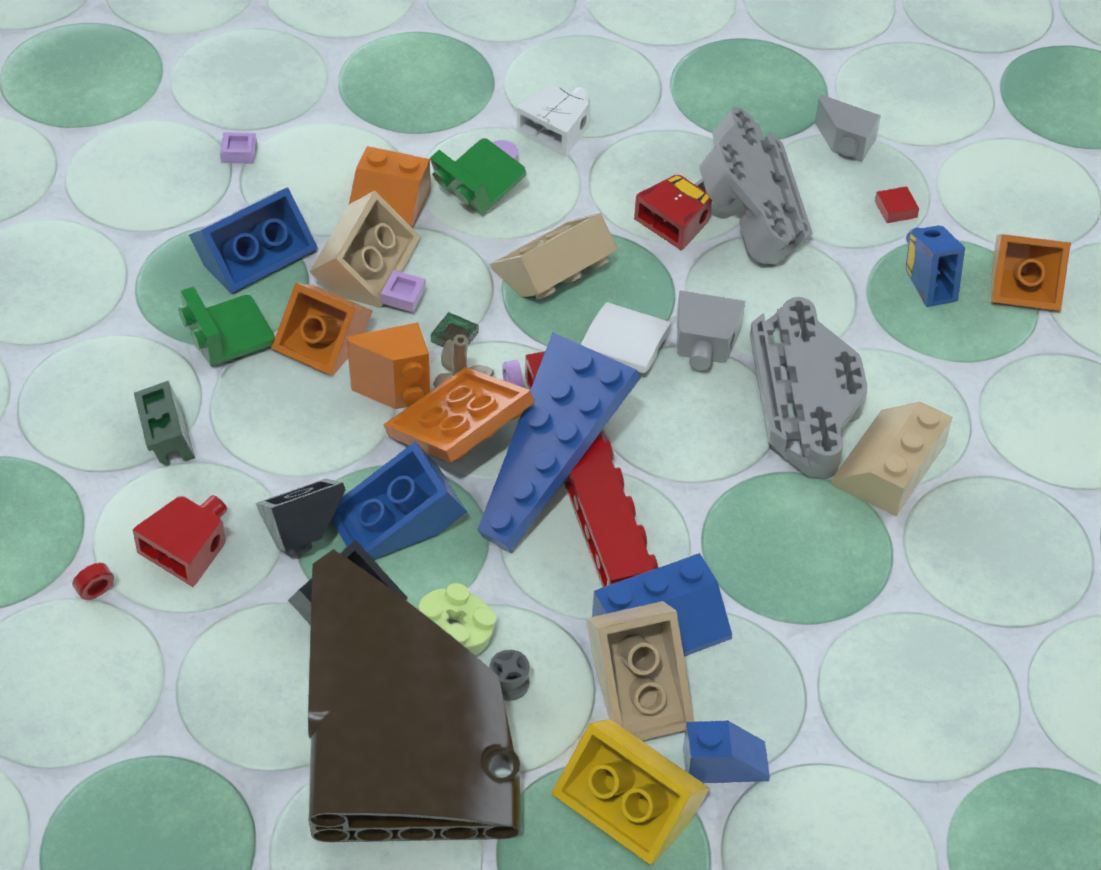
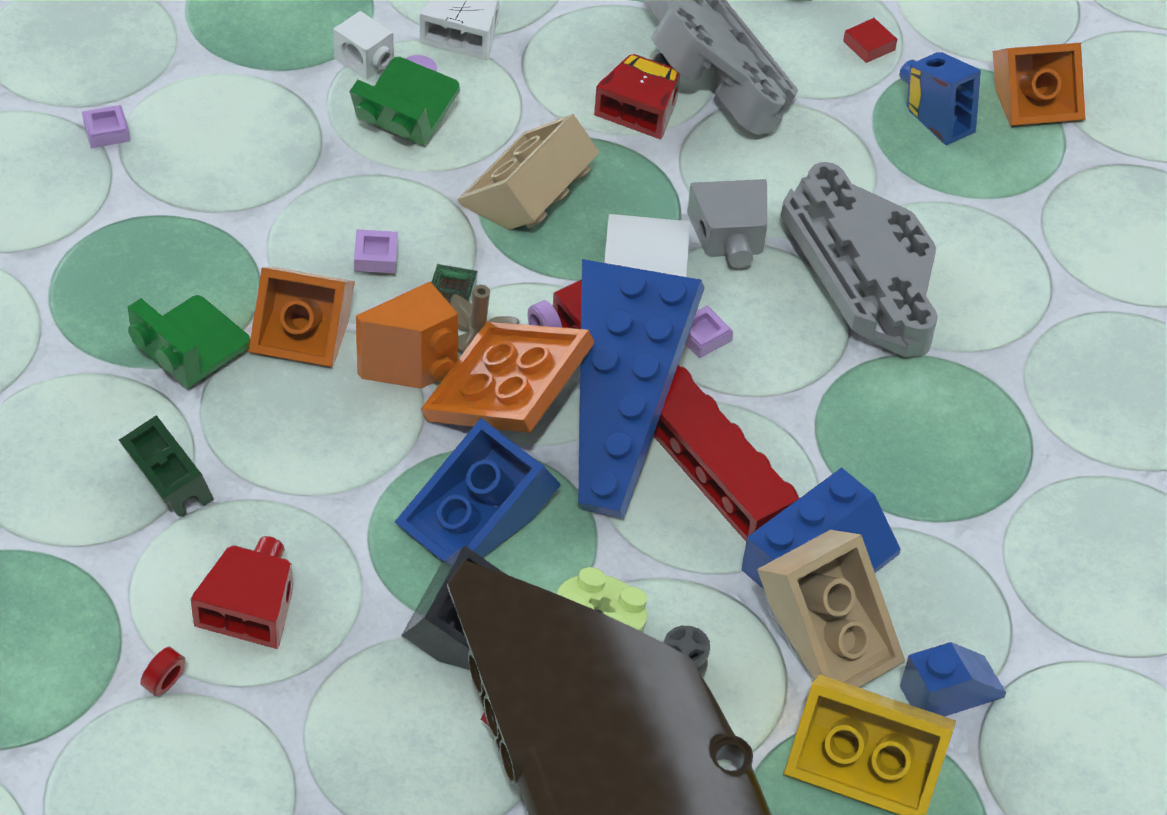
camera: 20 degrees left, 0 degrees up
blue slope [189,187,318,293] -> none
black slope [256,478,346,555] -> none
tan slope [309,190,420,307] -> none
orange slope [348,146,431,229] -> none
tan slope [830,401,953,517] -> none
none -> white brick [333,11,394,79]
none -> lavender tile [685,305,733,358]

